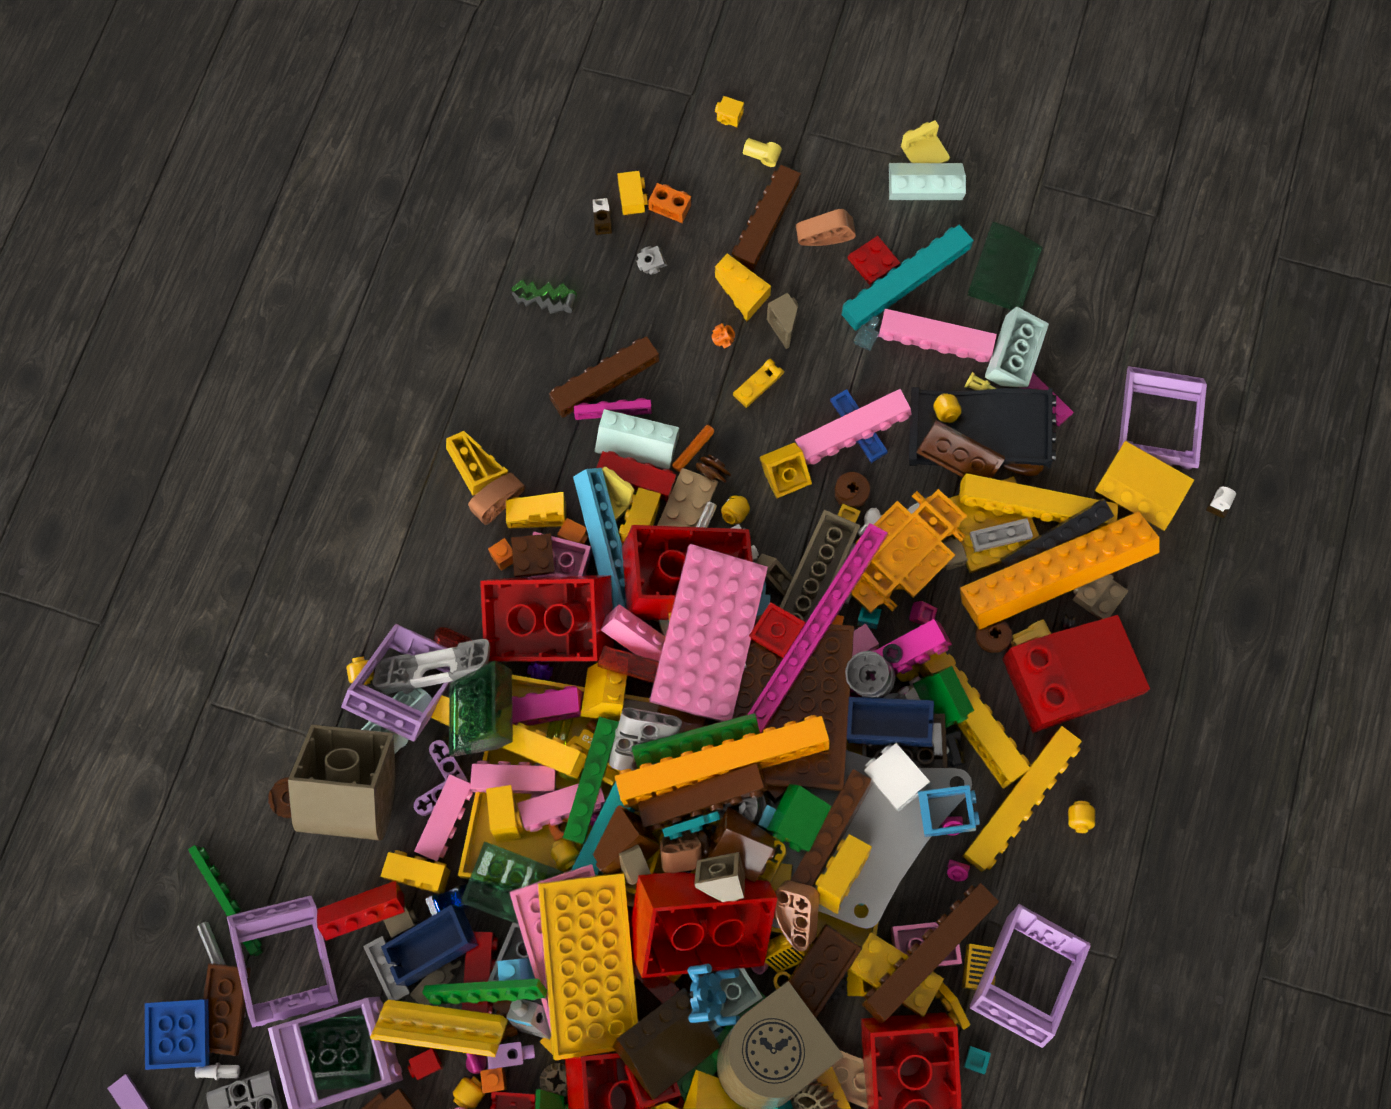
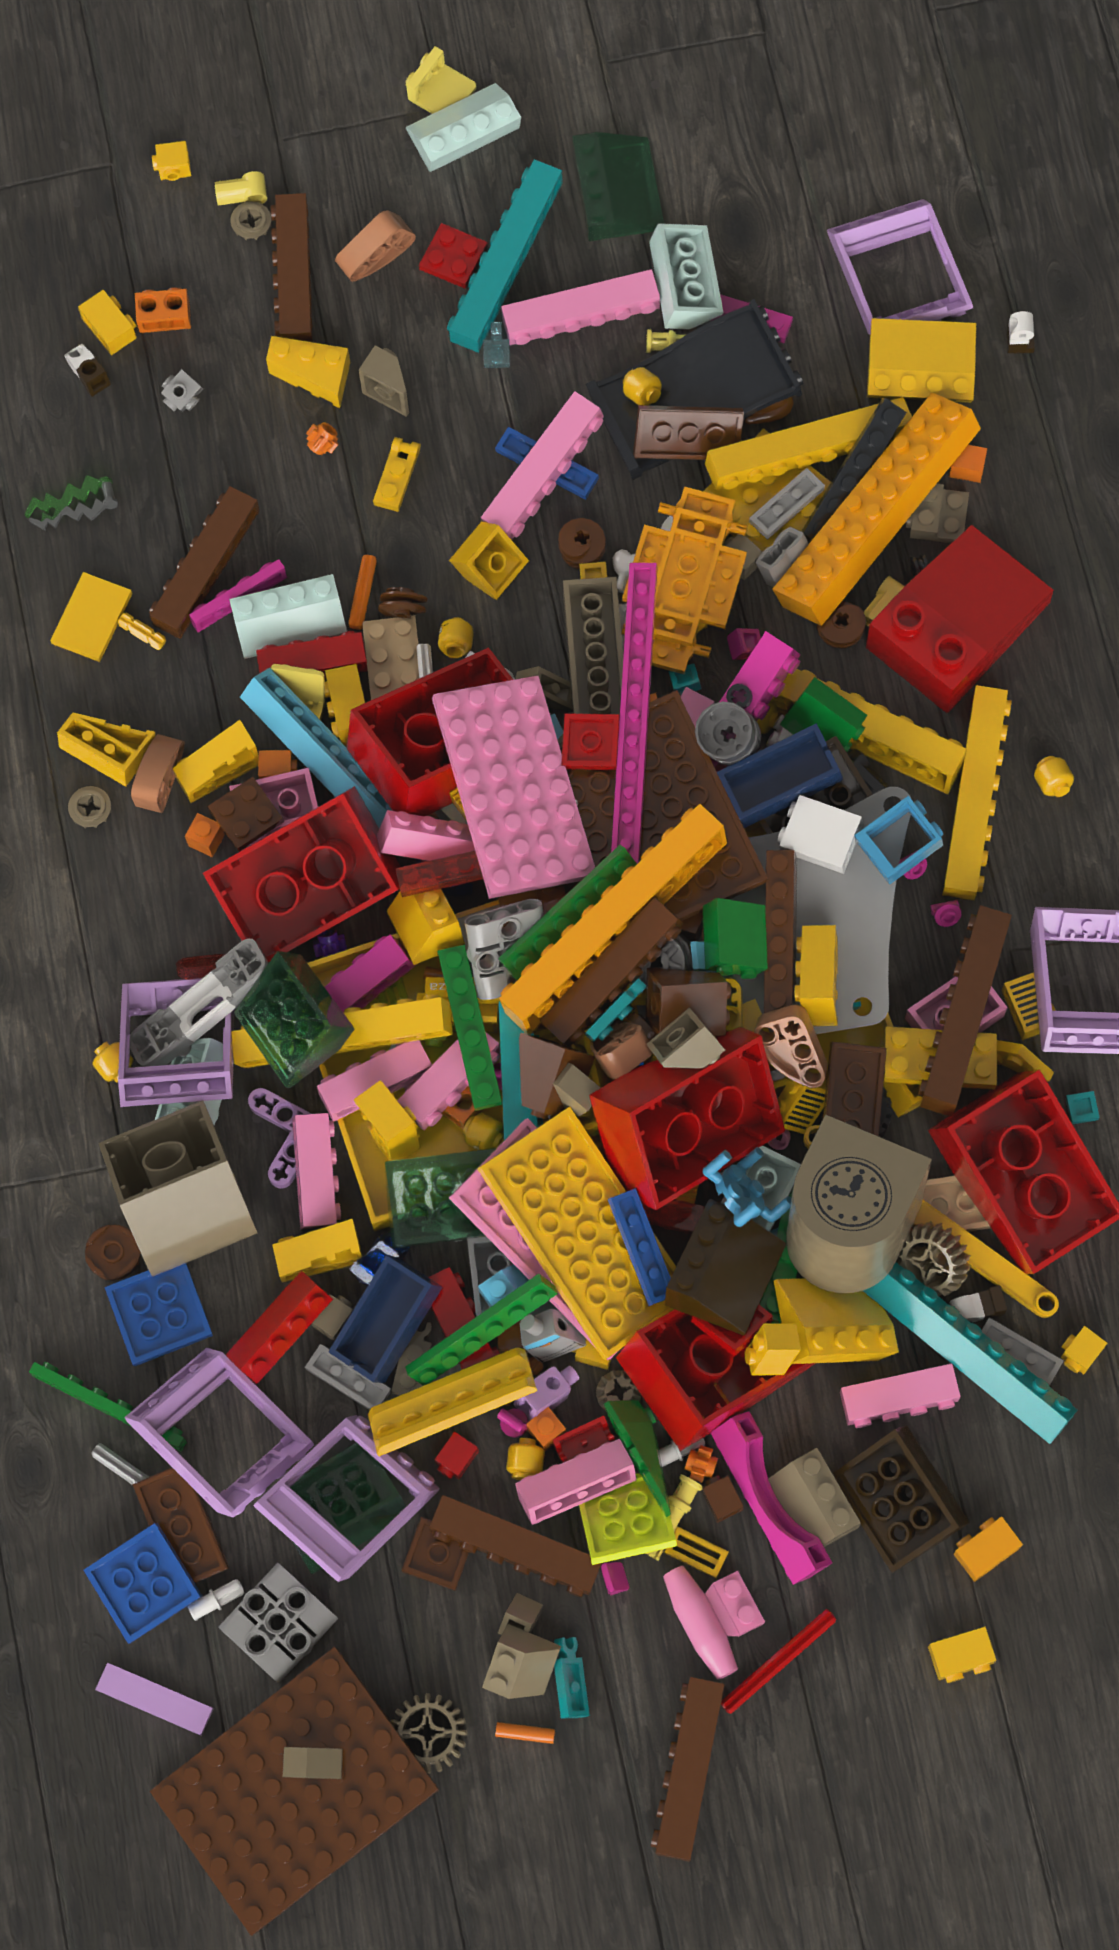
camera: 25 degrees left, 0 degrees up
none -> yellow tile [50,572,132,662]
none -> dark tan gear [68,786,111,828]
none -> blue plate [104,1263,213,1367]
none -> yellow axle [118,613,166,650]
none -> dark tan gear [230,201,271,240]
none -> blue plate [607,1188,671,1306]
none -> light grey brick [756,527,809,588]
none -> orange brick [949,445,987,483]

